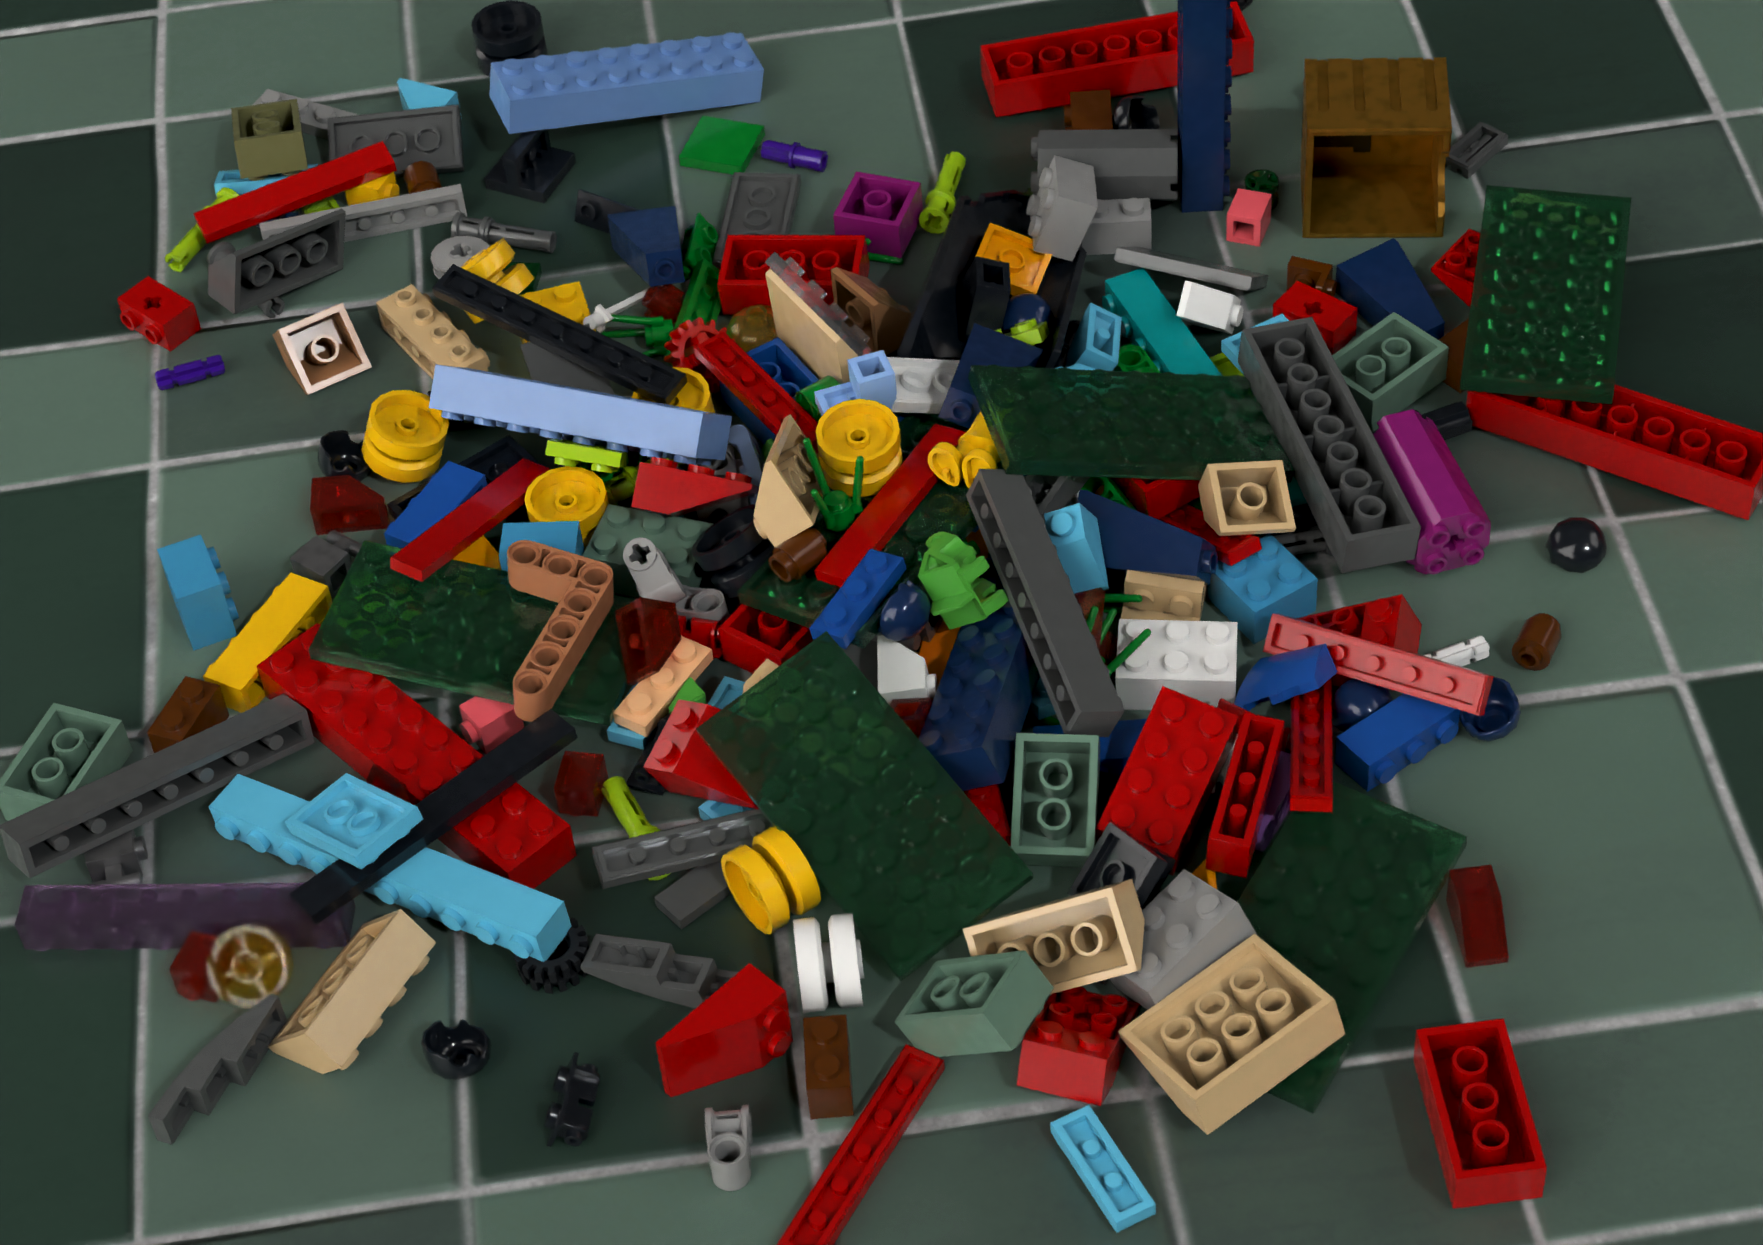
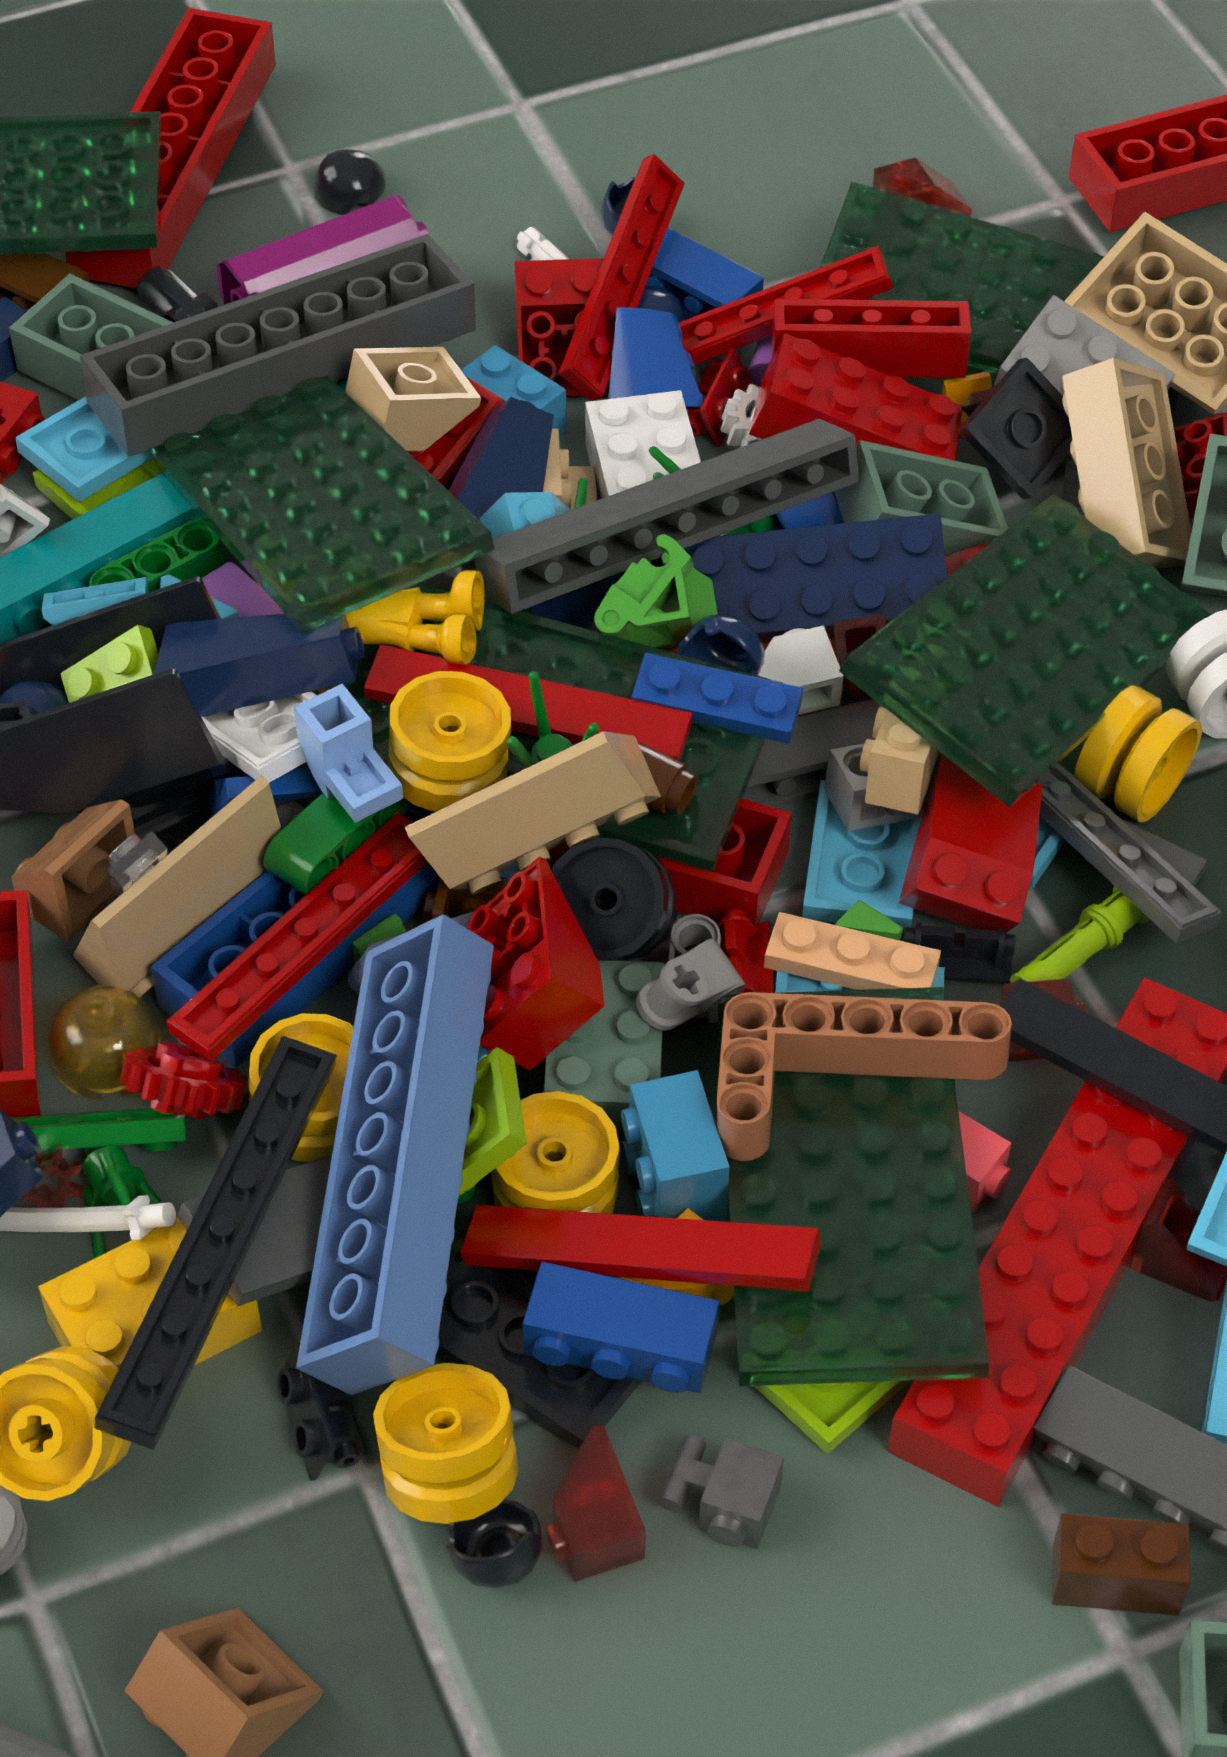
camera: 110 degrees left, 5 degrees up
dark azure brick [157,534,239,651] -> none
yellow brick [203,572,334,713] -> none
tan brick [376,284,490,379] -> none
clear red slope [615,597,682,685] -> none
reddish brown brick [1512,613,1562,671] -> none

